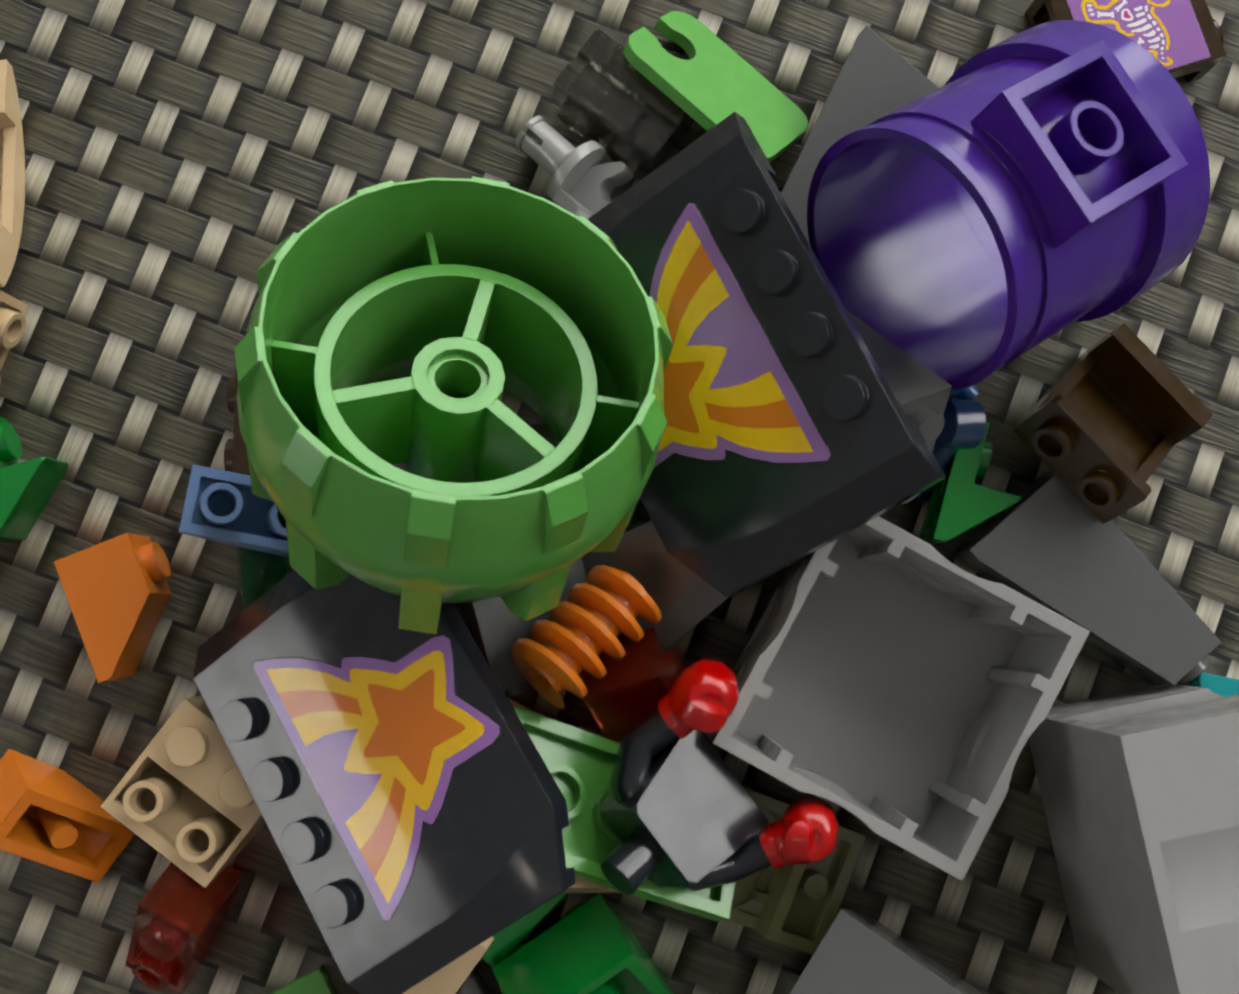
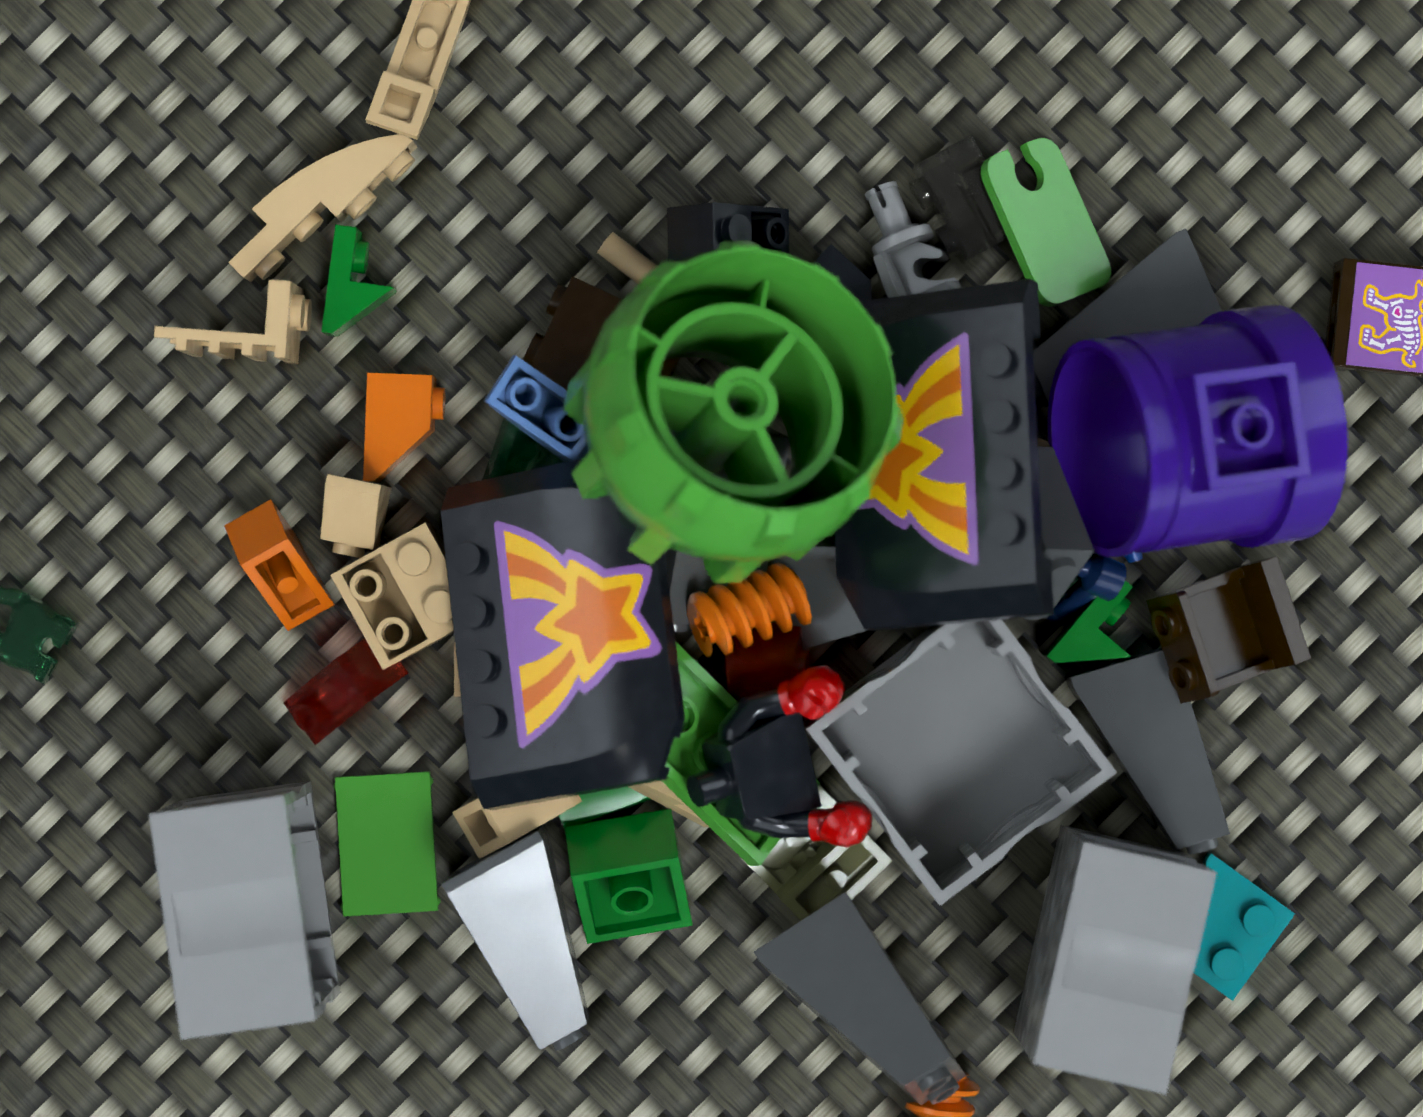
camera: 30 degrees right, 5 degrees up
none -> tan slope [320,474,391,558]

